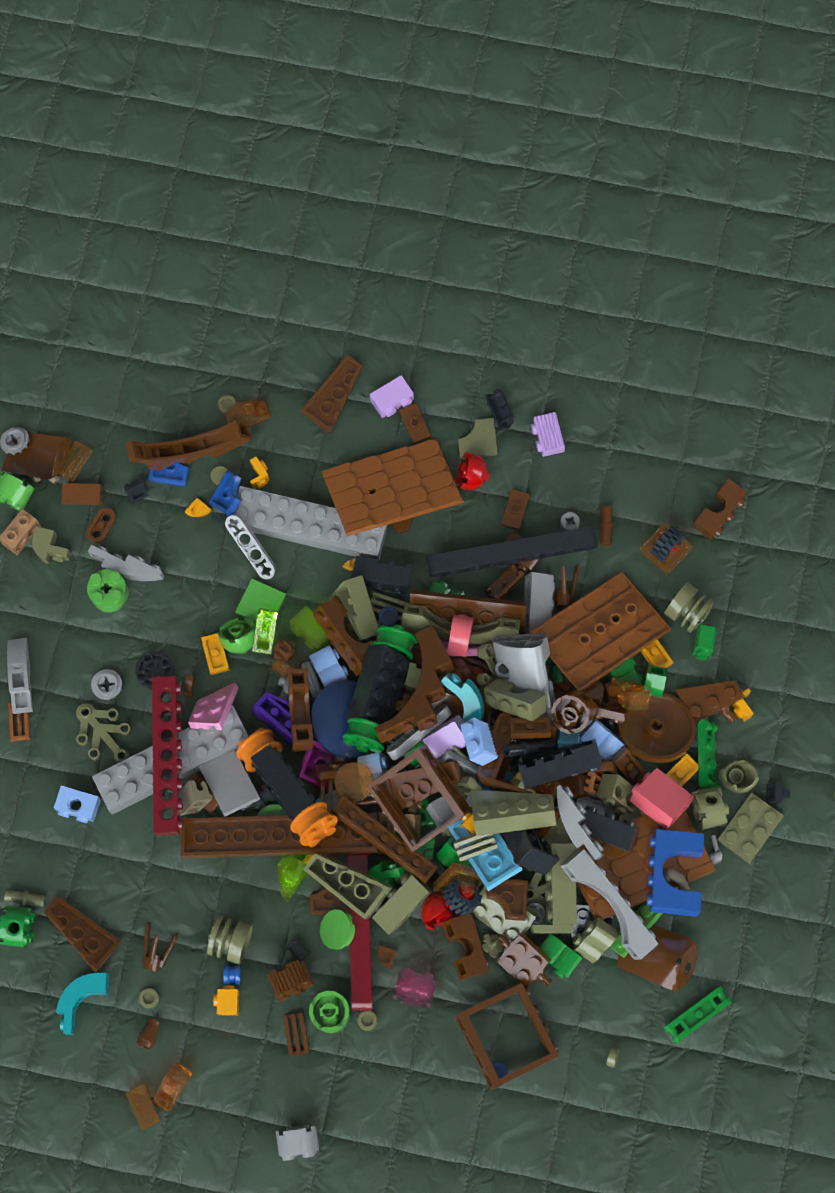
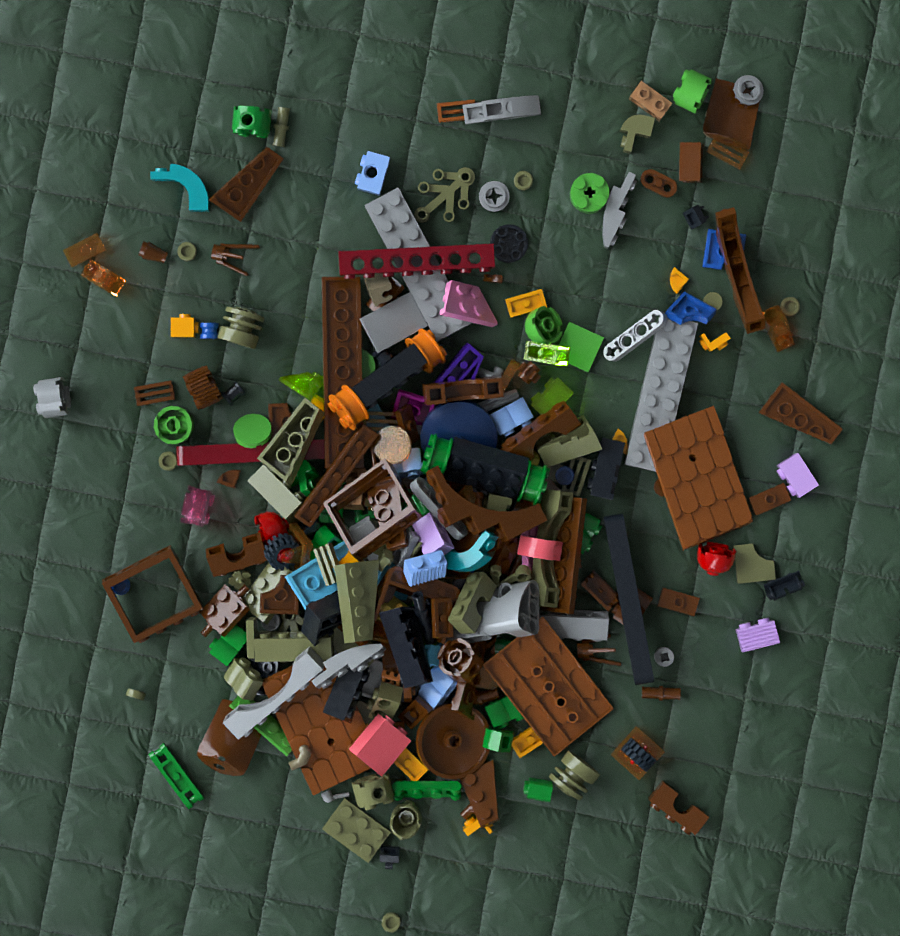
camera: 85 degrees right, 15 degrees up
clear orange slope [608,678,651,710] -> none
blue arch [647,829,704,917] -> none
none -> olive tile [514,171,533,191]

